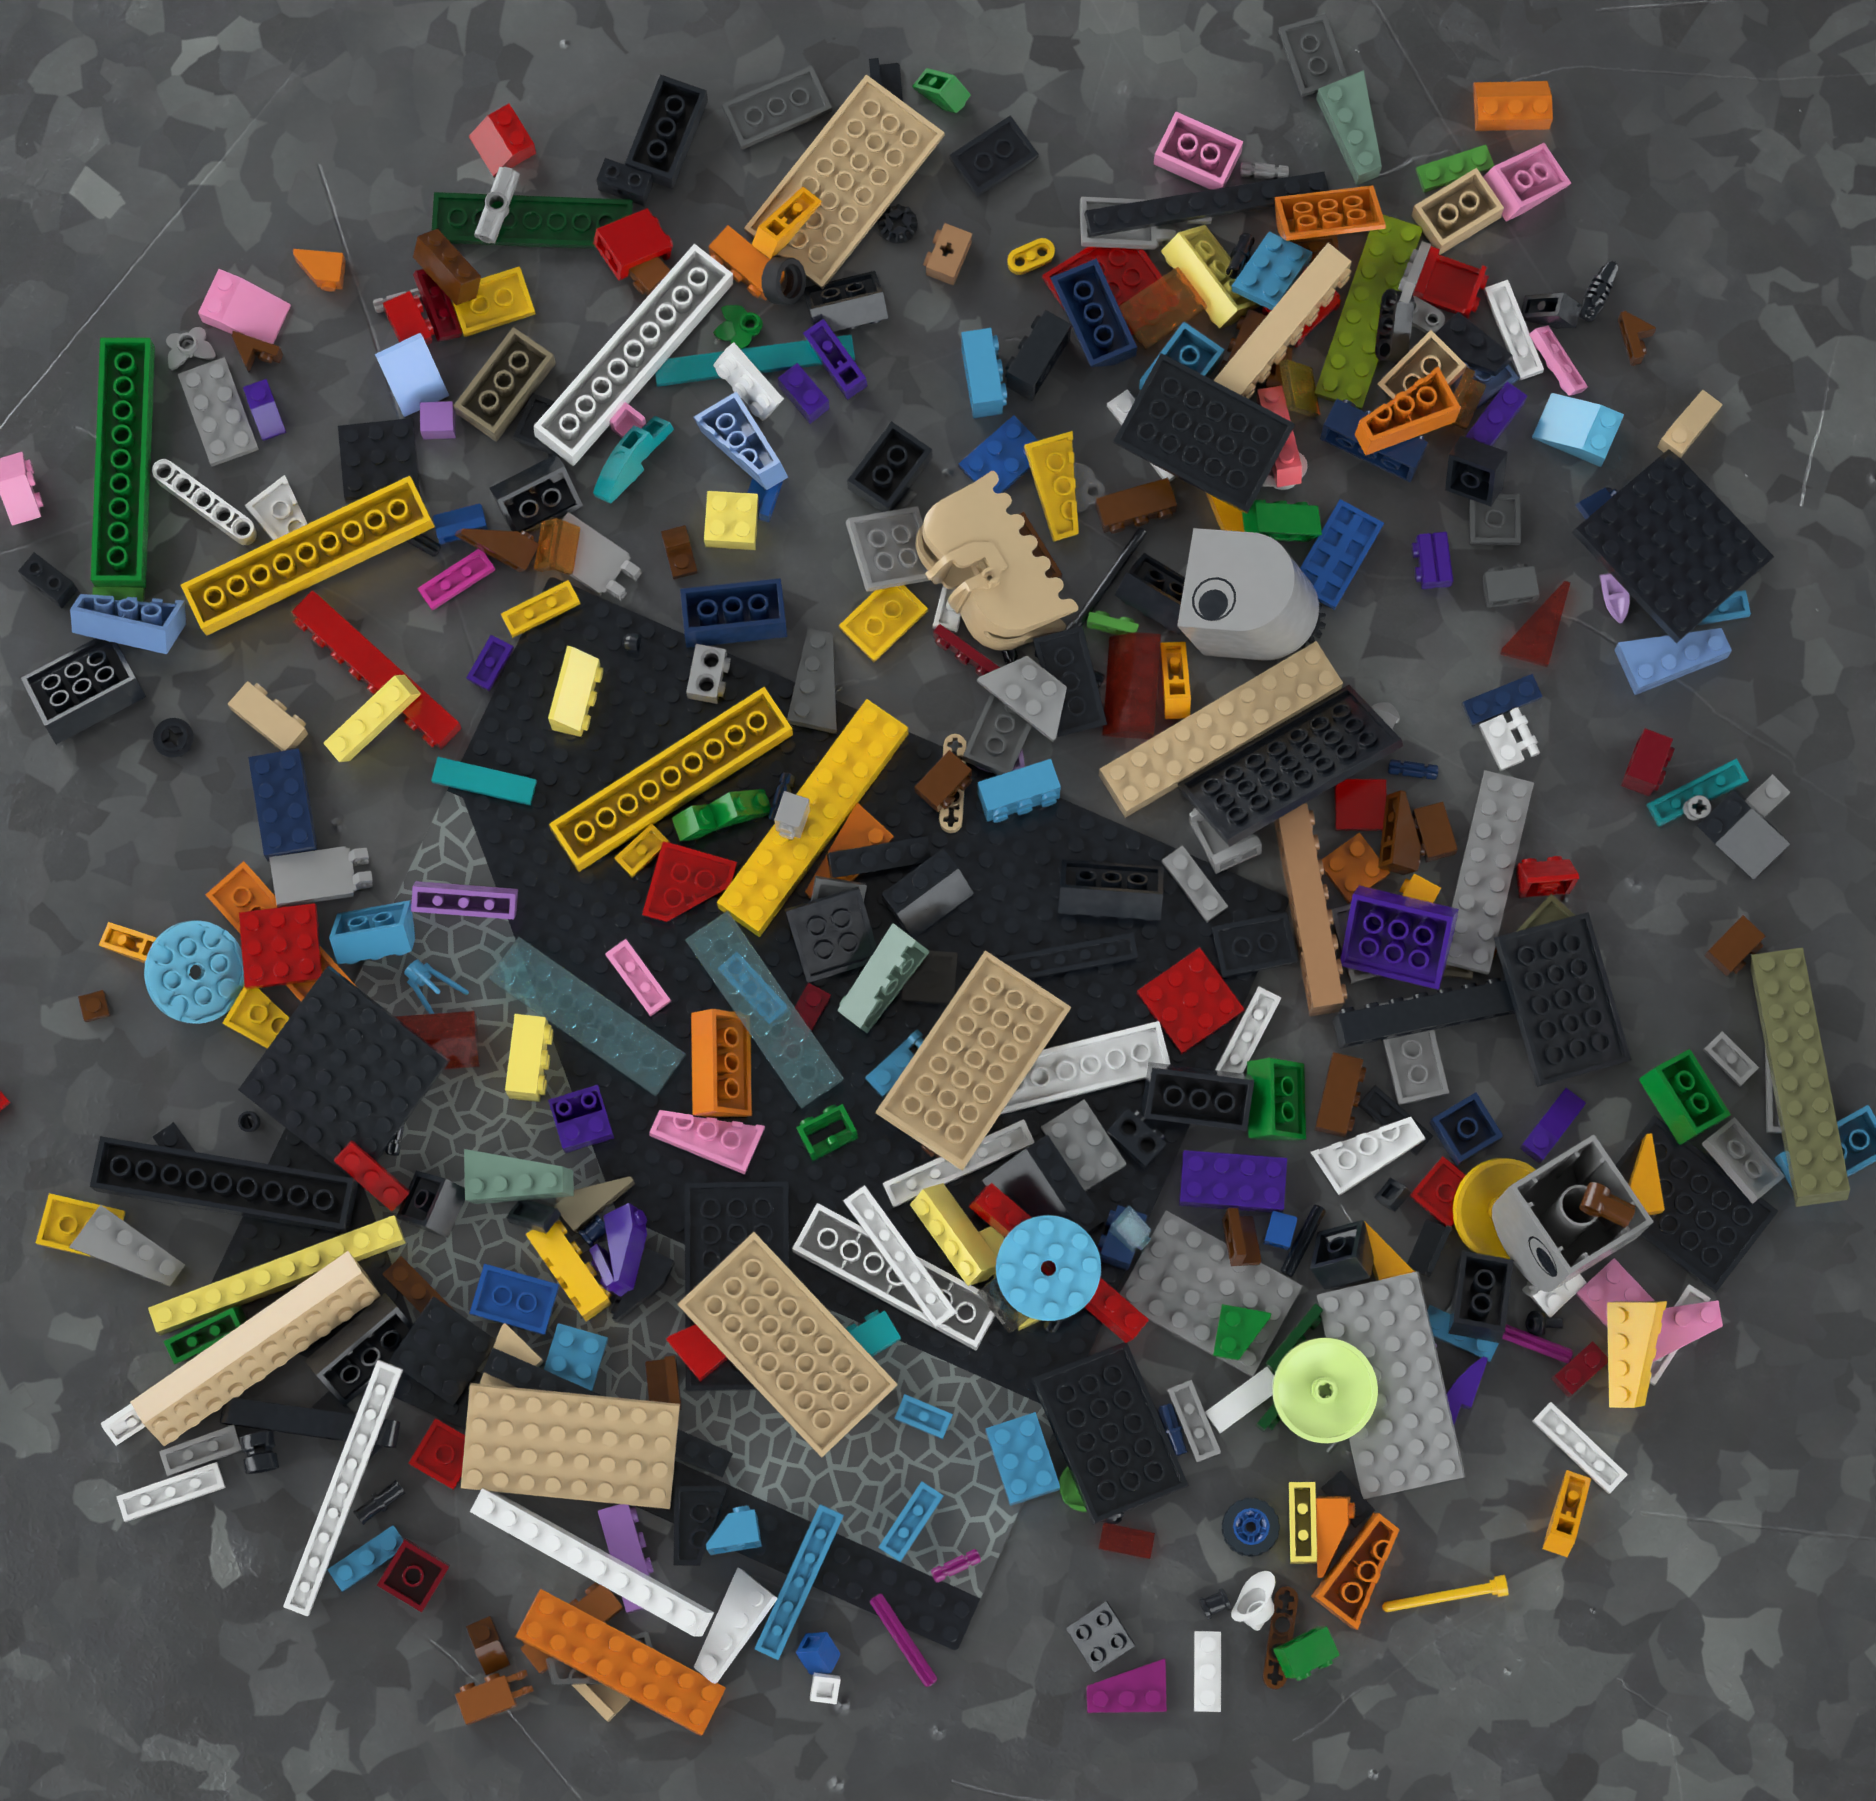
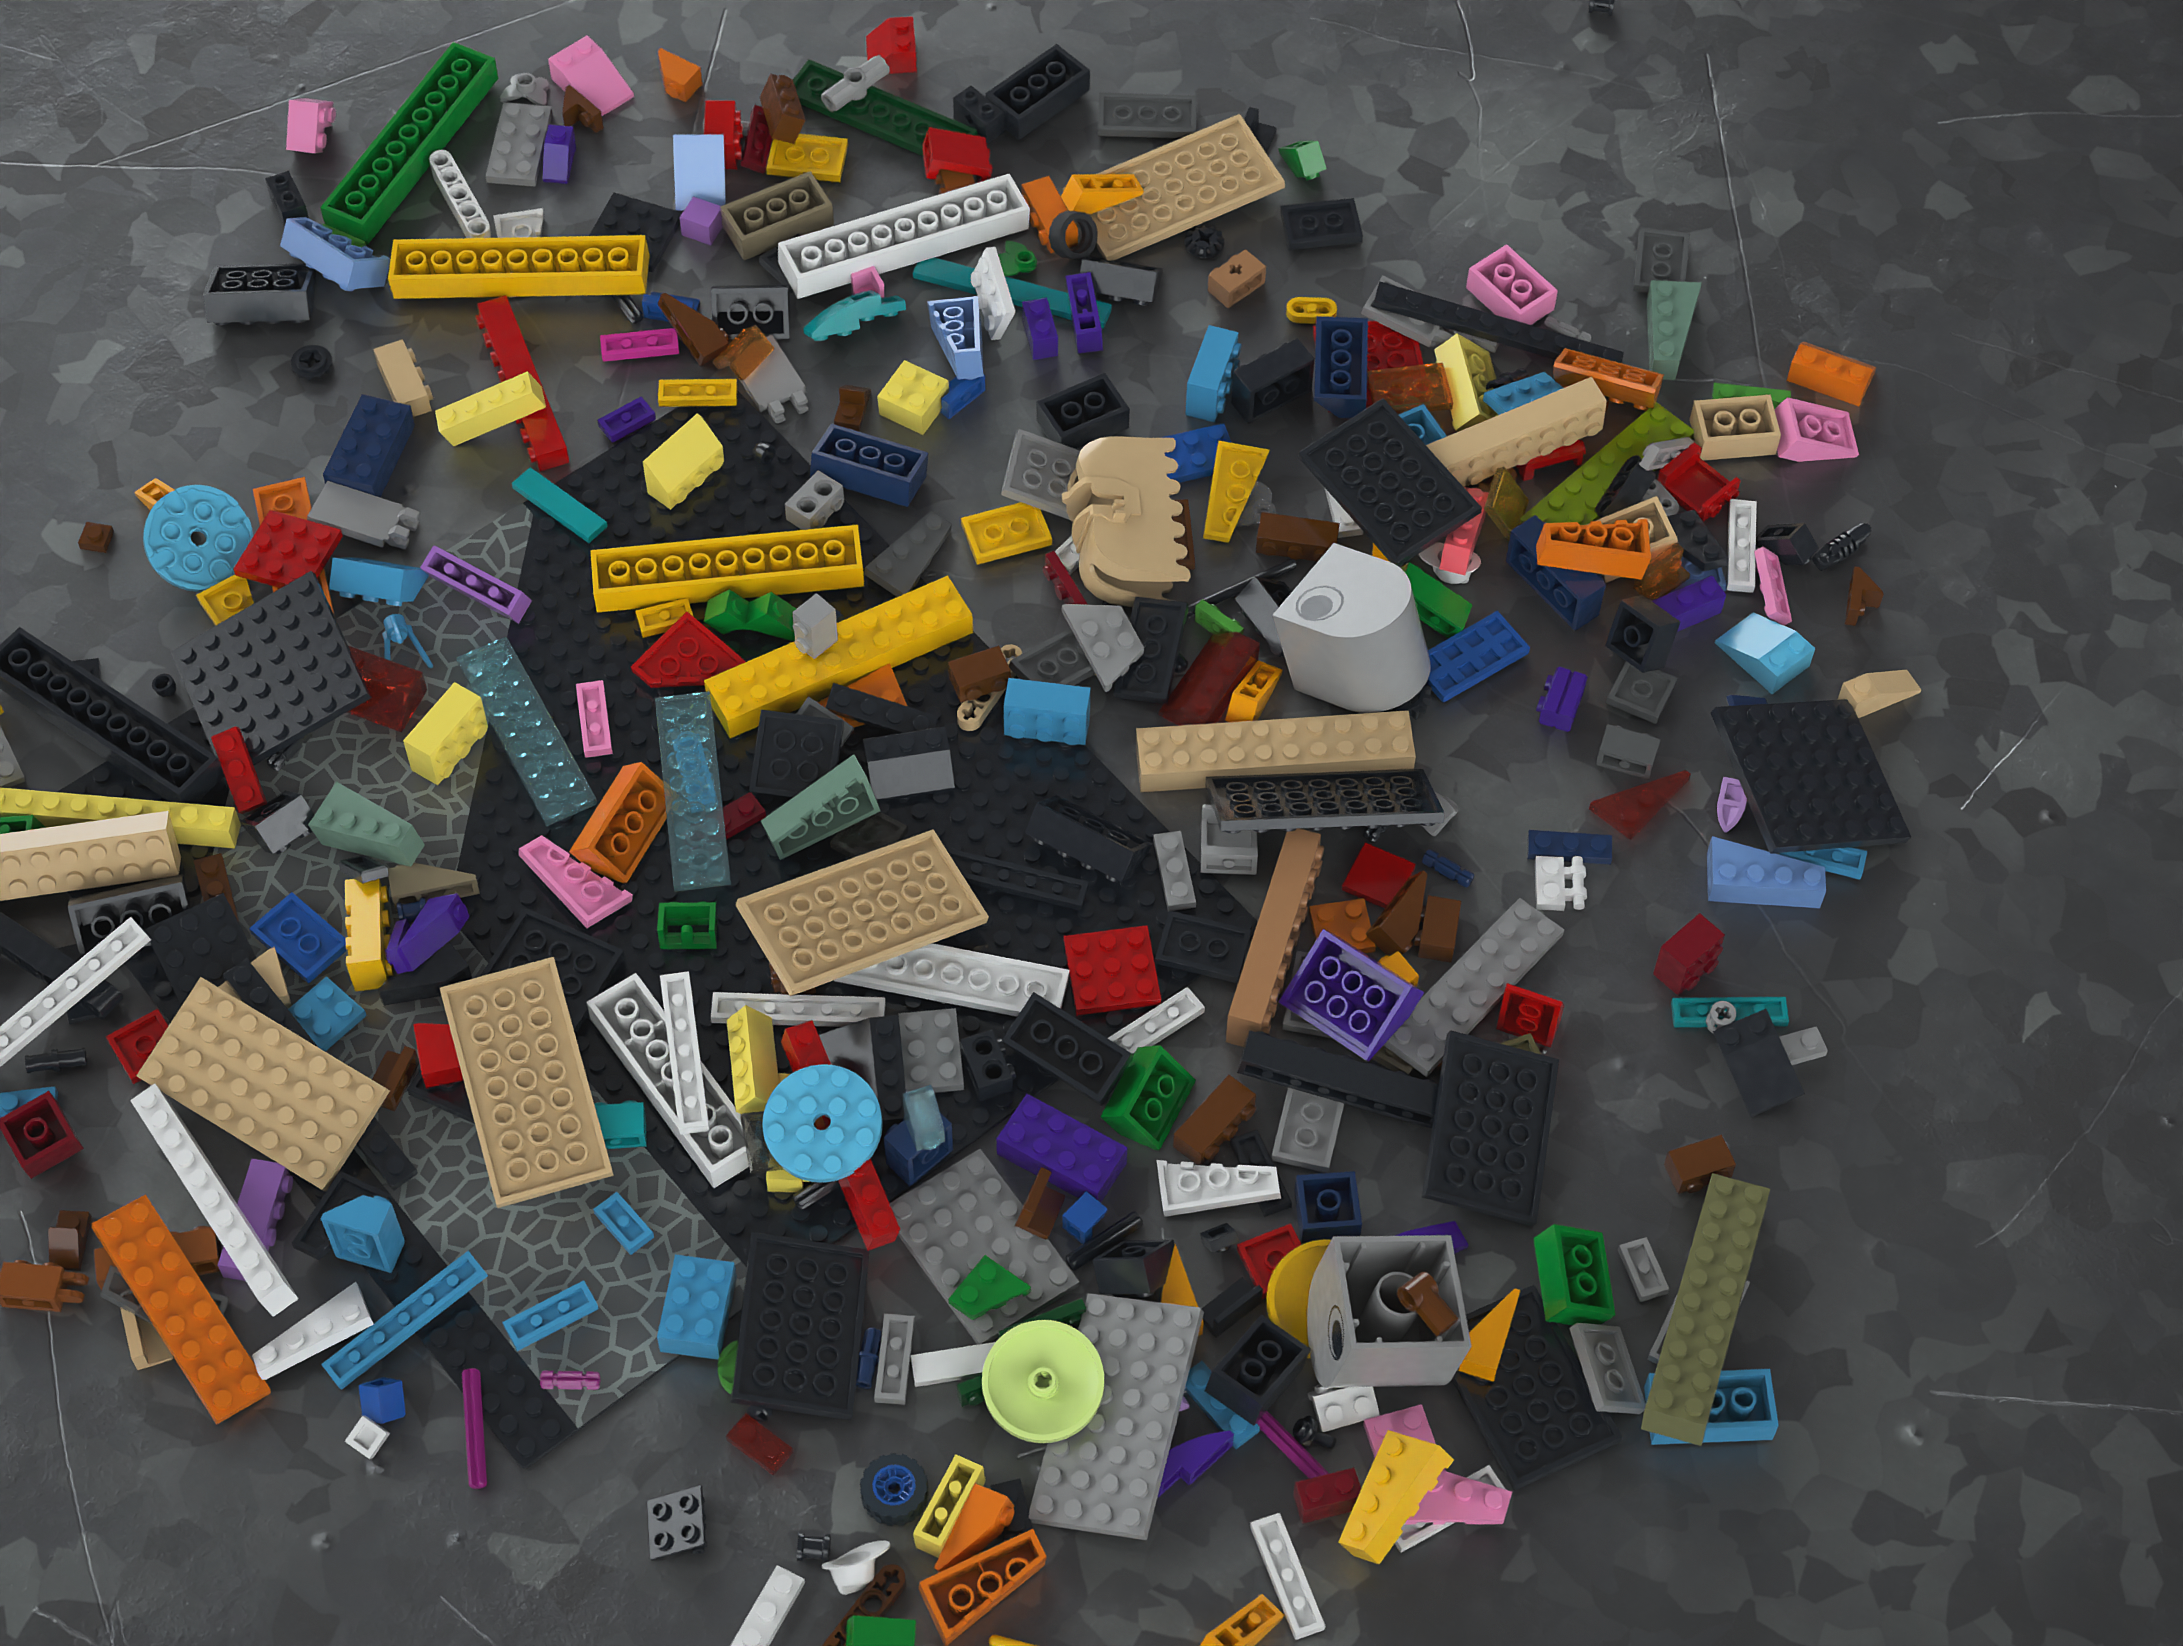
camera: 25 degrees right, 20 degrees down
dark purple slope [548,1085,614,1153] -> none
magenta wing [1087,1659,1167,1713] -> none

